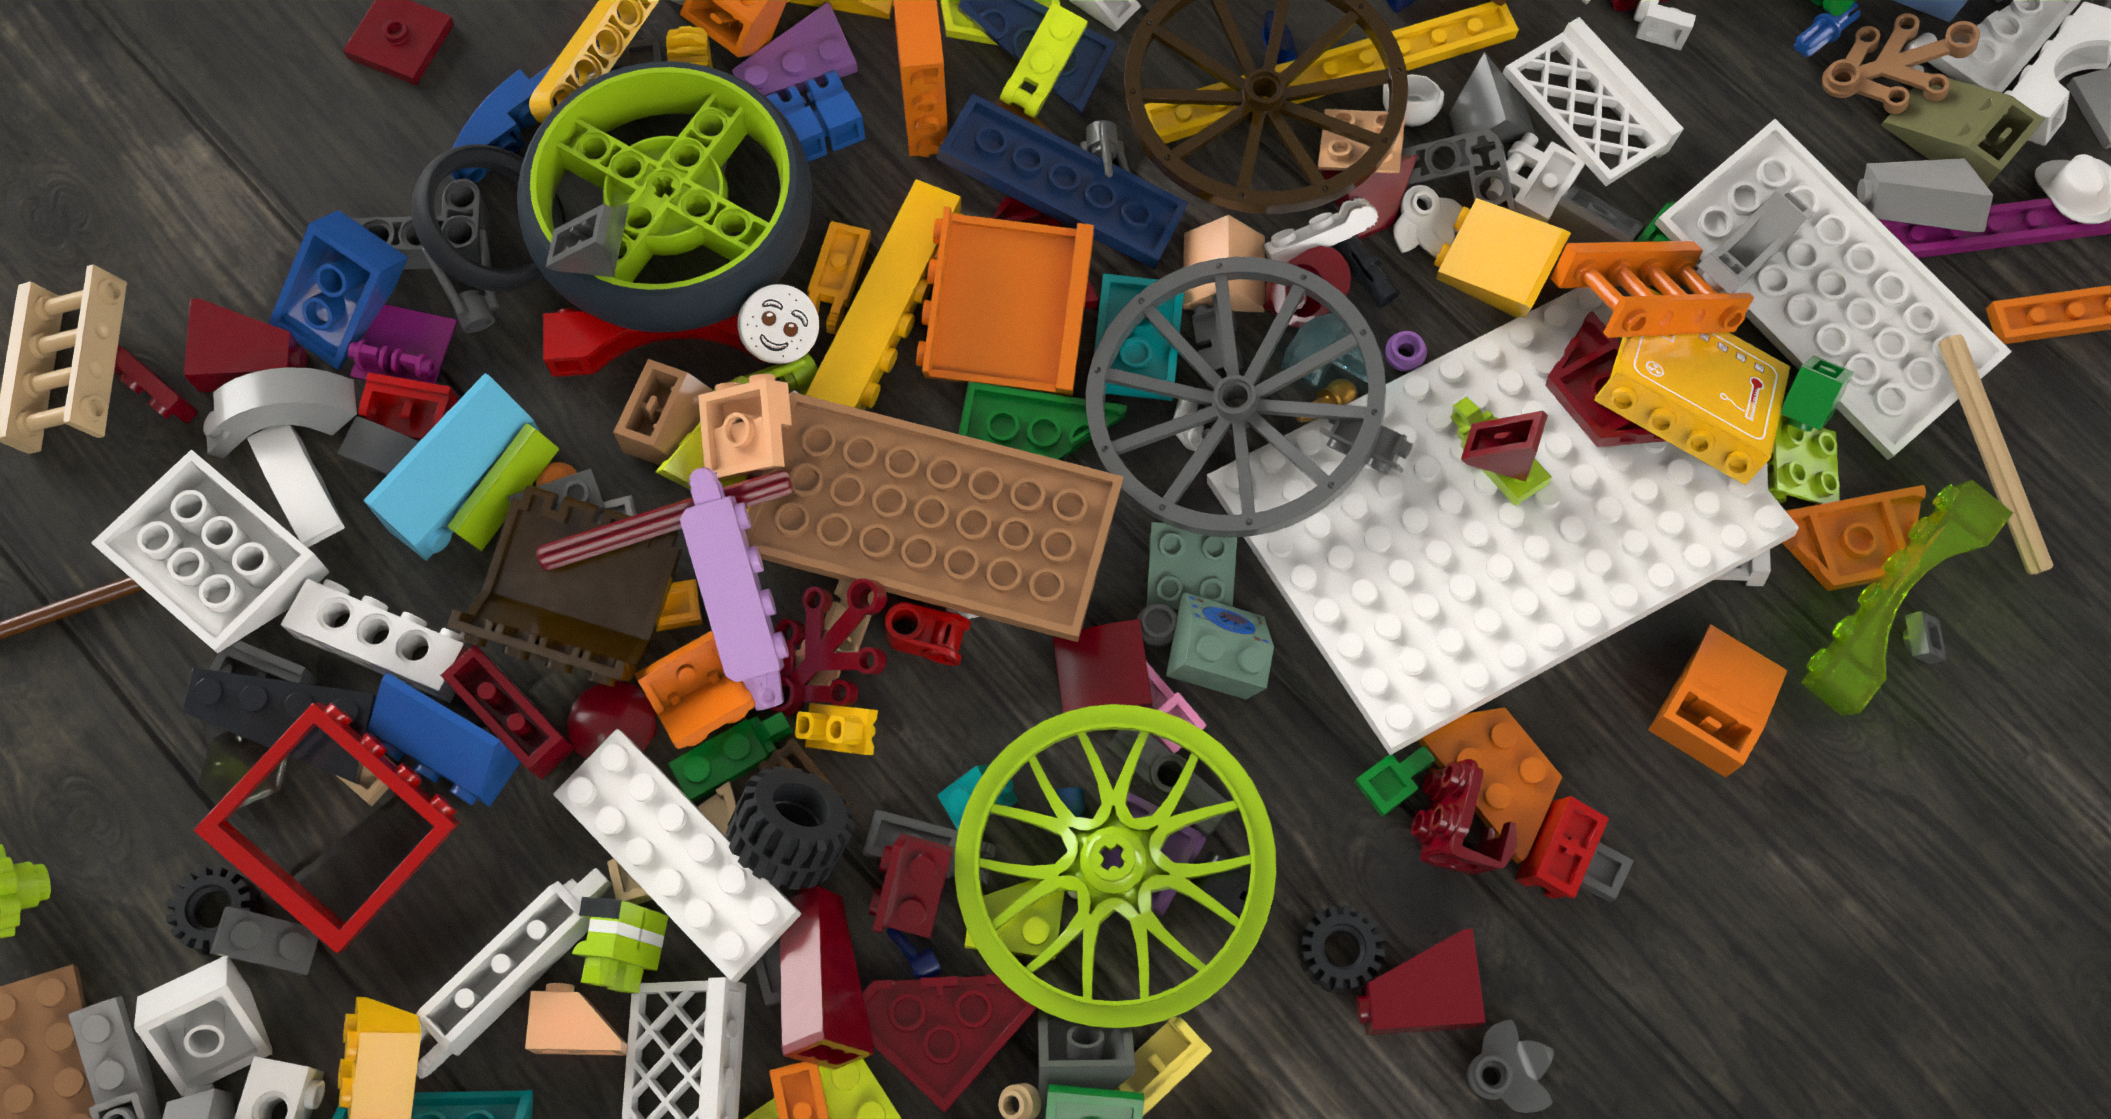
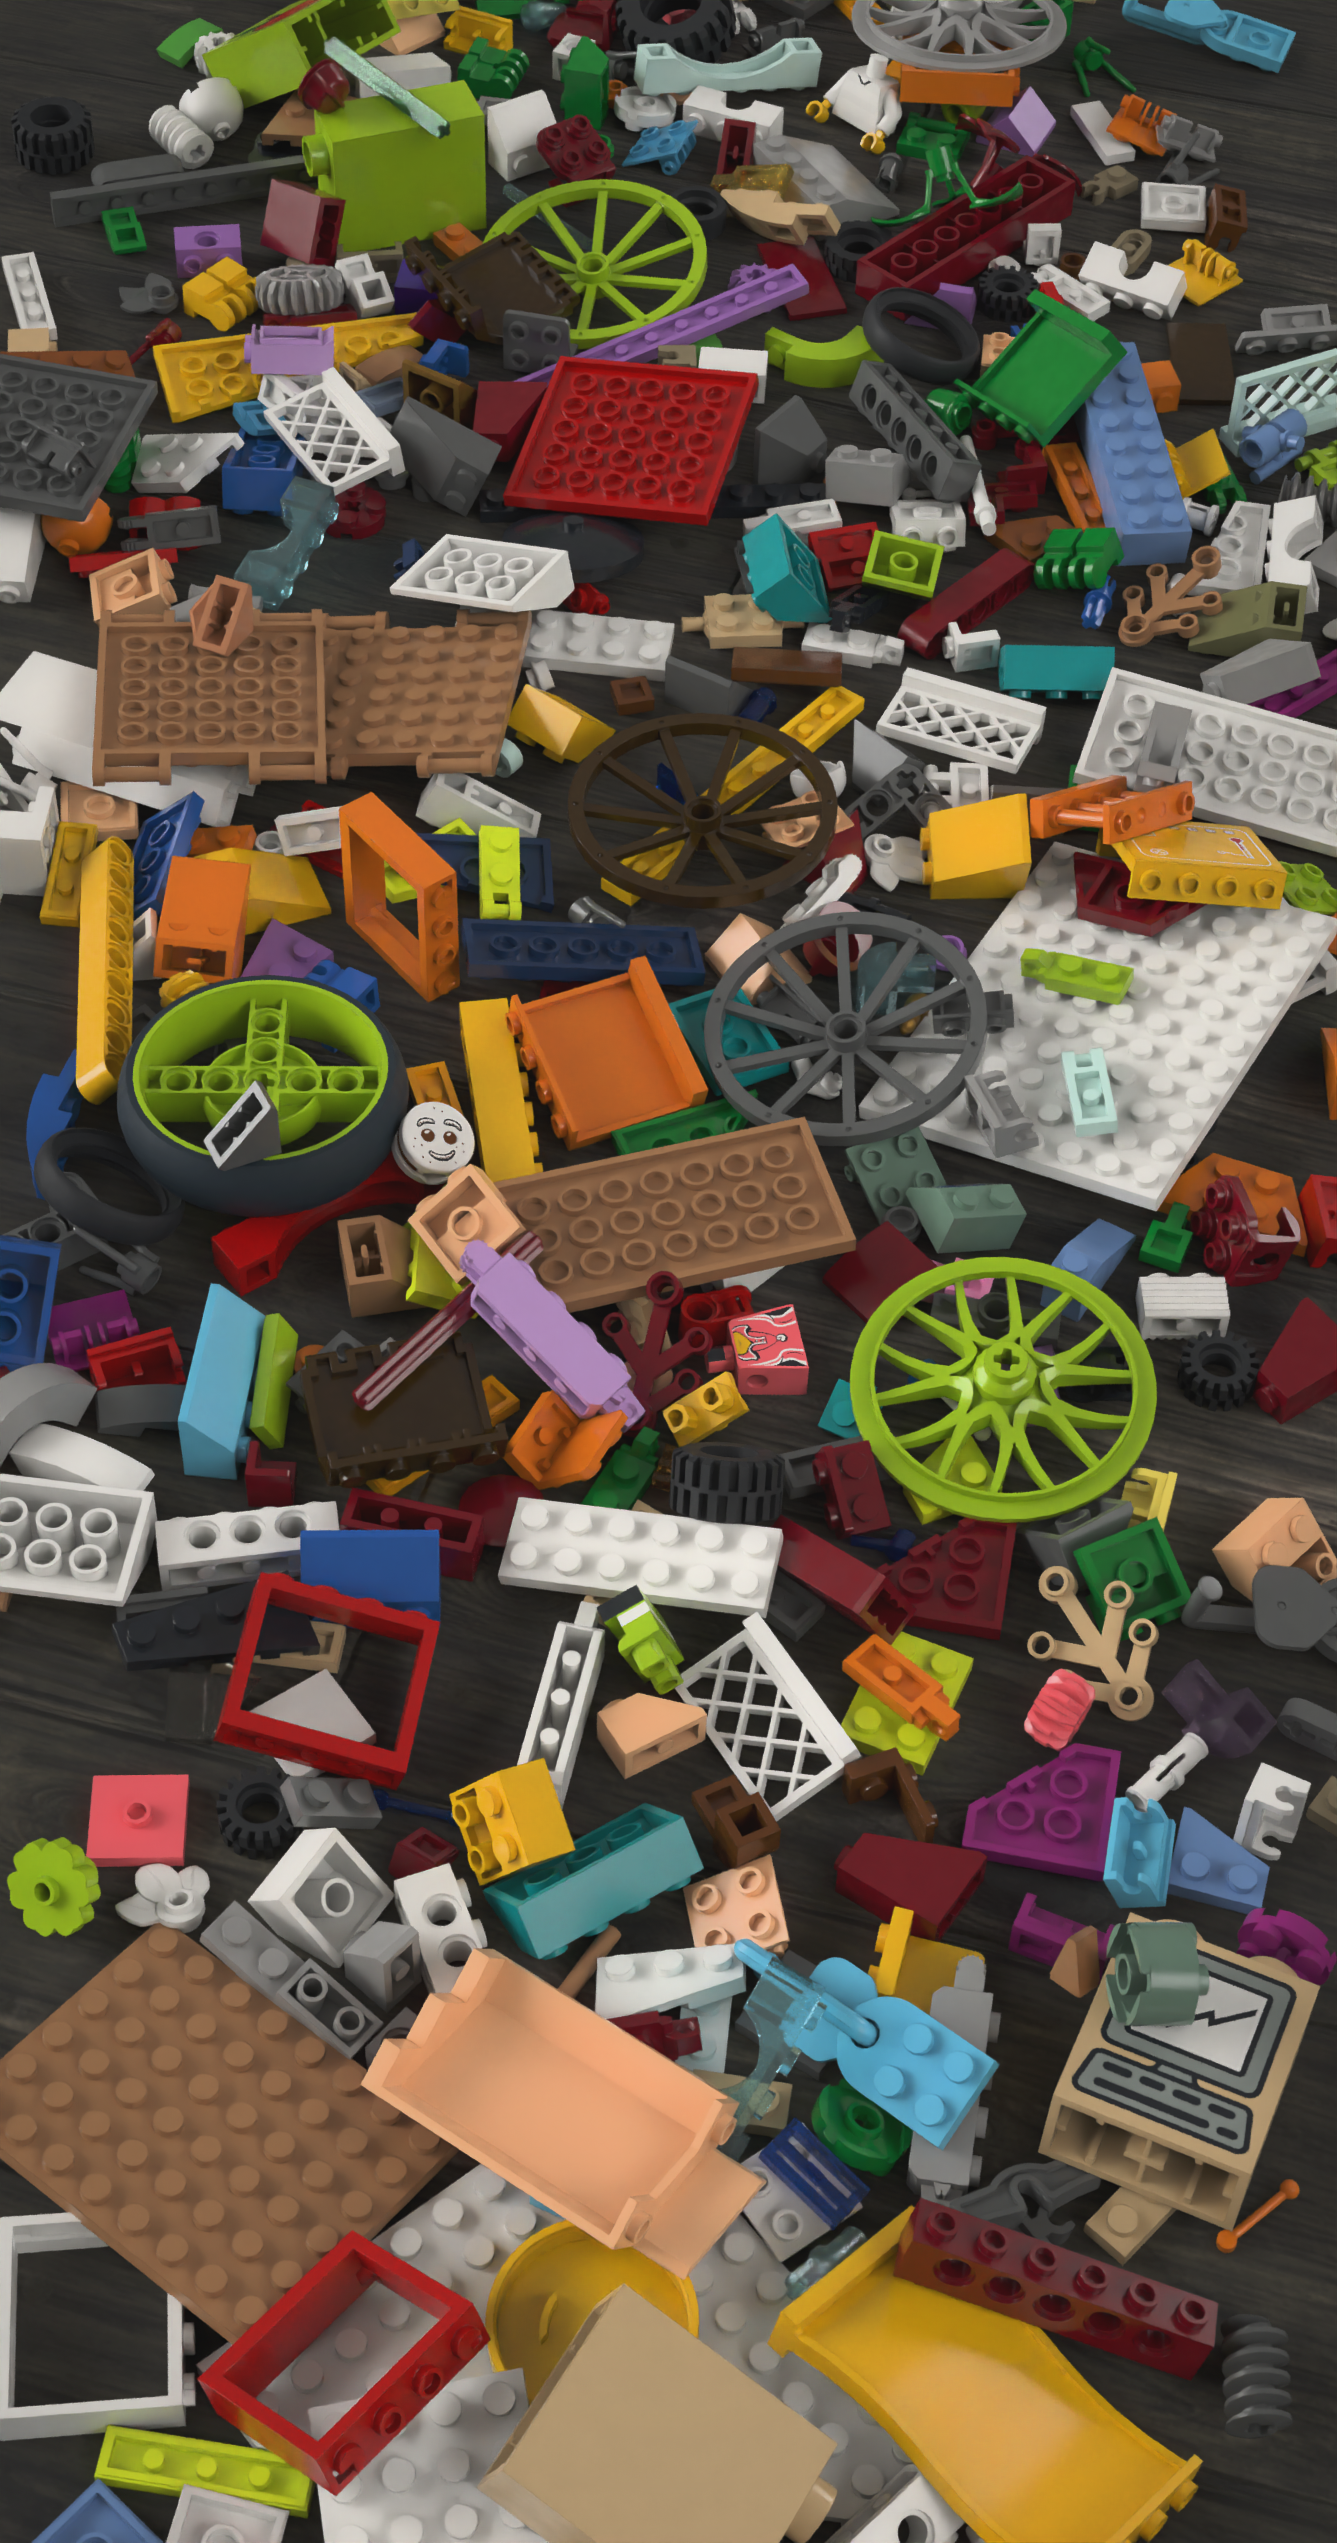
camera: 30 degrees left, 20 degrees down
dark red slope [1461,410,1548,482] -> none
green brick [1780,355,1854,432] -> none
none -> coral plate [86,1775,190,1867]
none -> white plate [115,1863,210,1933]
none -> dark red panel [245,1441,298,1508]
none -> white tile [249,1669,376,1777]
none -> clear blue hinge [373,1789,459,1827]
none -> dark red slope [388,1827,460,1879]
none -> coral torso [704,1304,809,1395]
none -> light grey hinge [964,1070,1039,1158]
none -> teal slope [998,645,1115,700]
none -> medium blue slope [1040,1218,1136,1322]
none -> light aqua plate [1061,1047,1118,1137]
none -> white brick [1135,1273,1230,1340]

